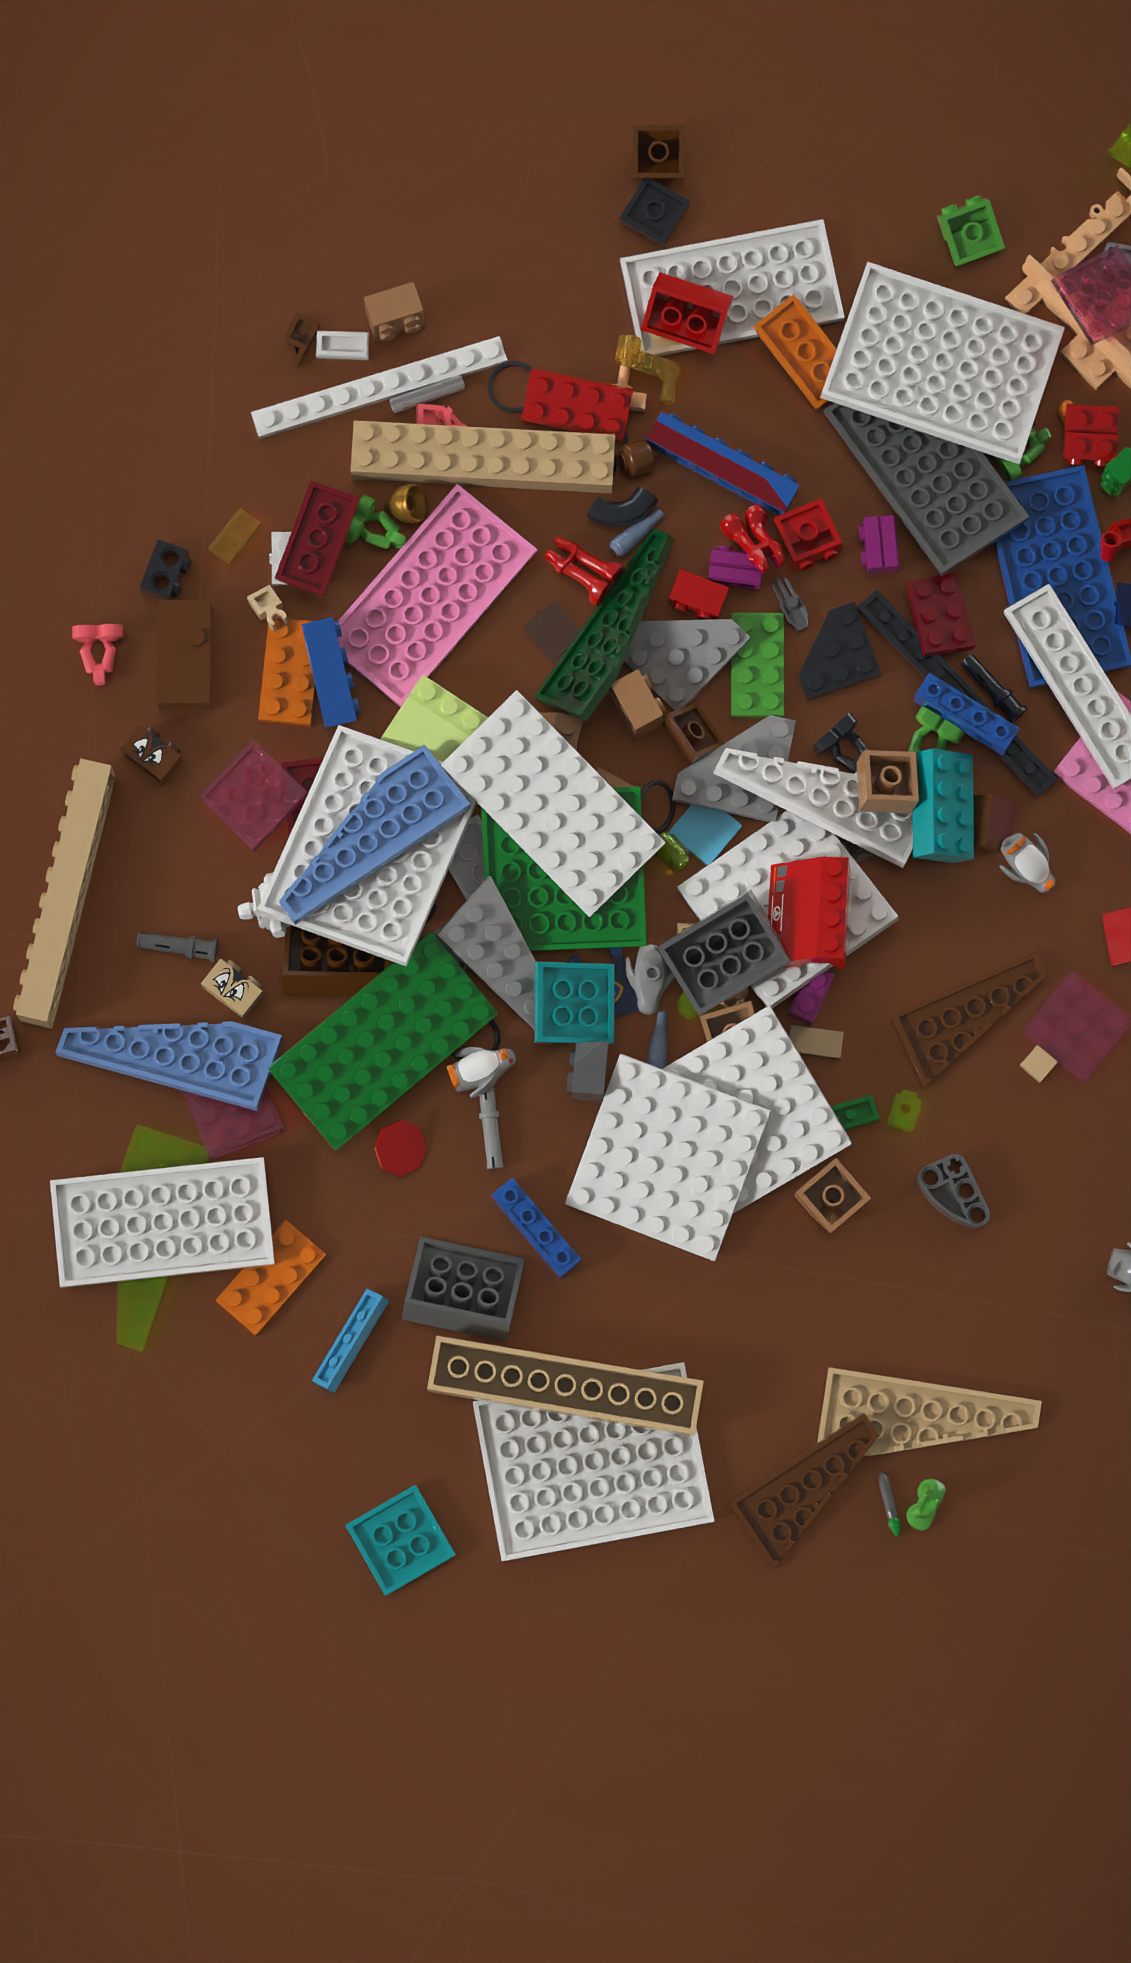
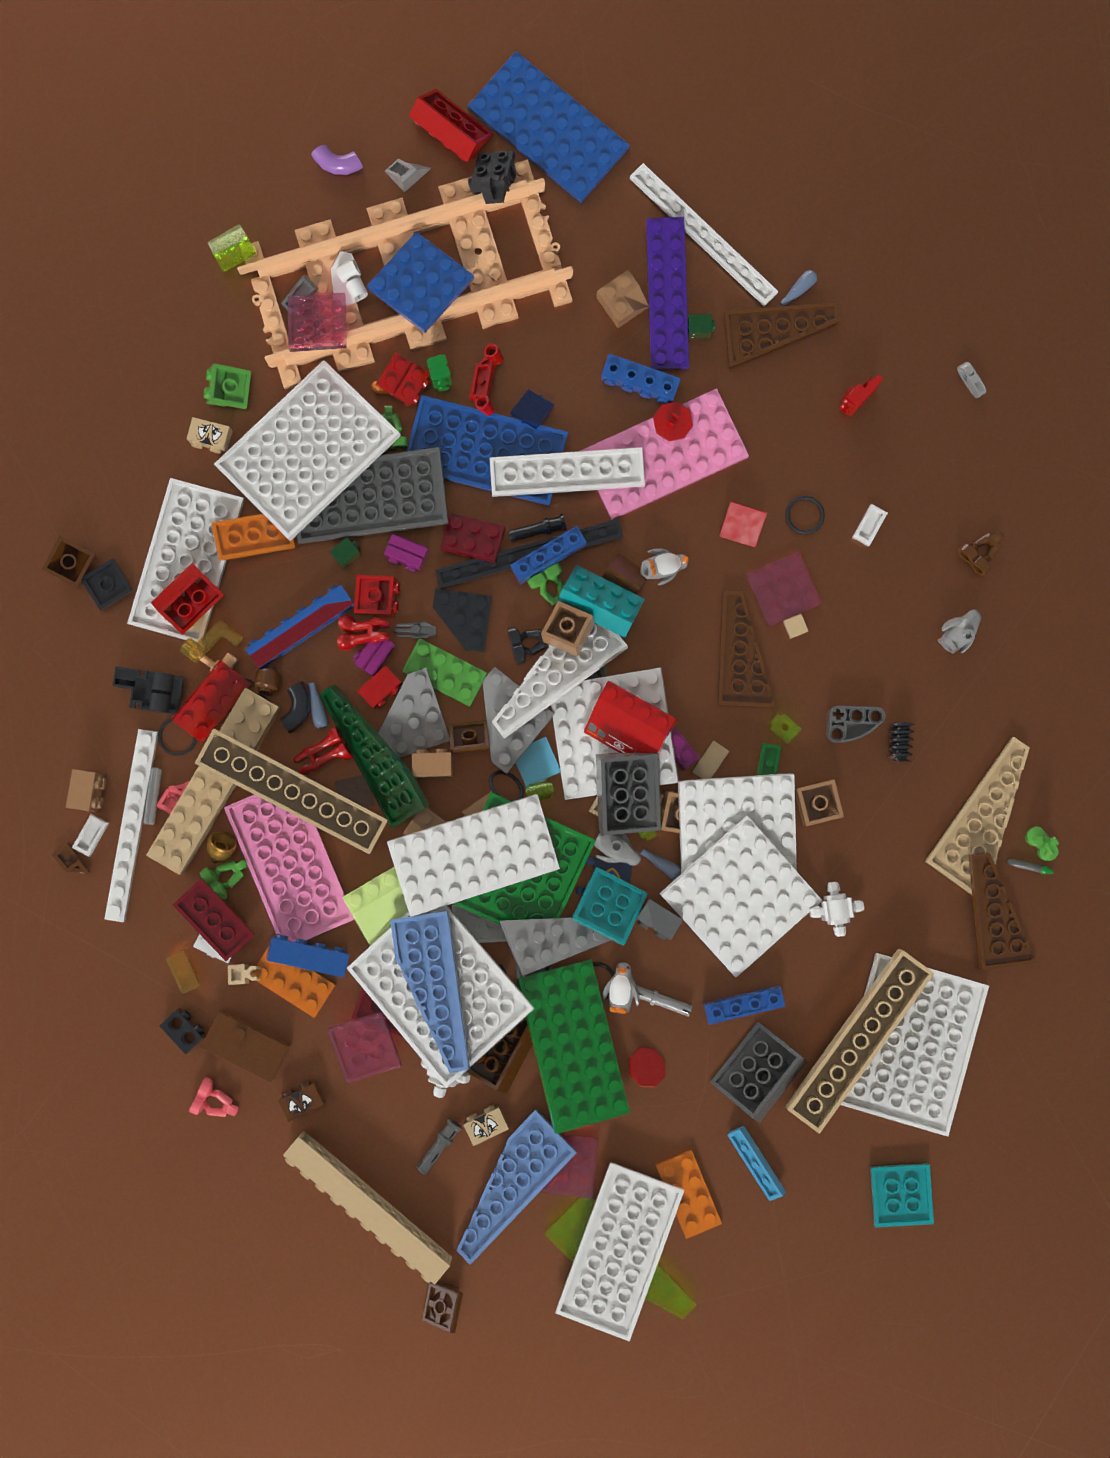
camera: 65 degrees left, 5 degrees up
none -> black plate [112,666,184,714]
none -> tan brick [187,417,233,454]
none -> tan brick [195,728,388,855]
none -> dark green brick [329,537,361,569]
none -> white piece [809,882,864,937]
none -> black piece [887,722,915,763]

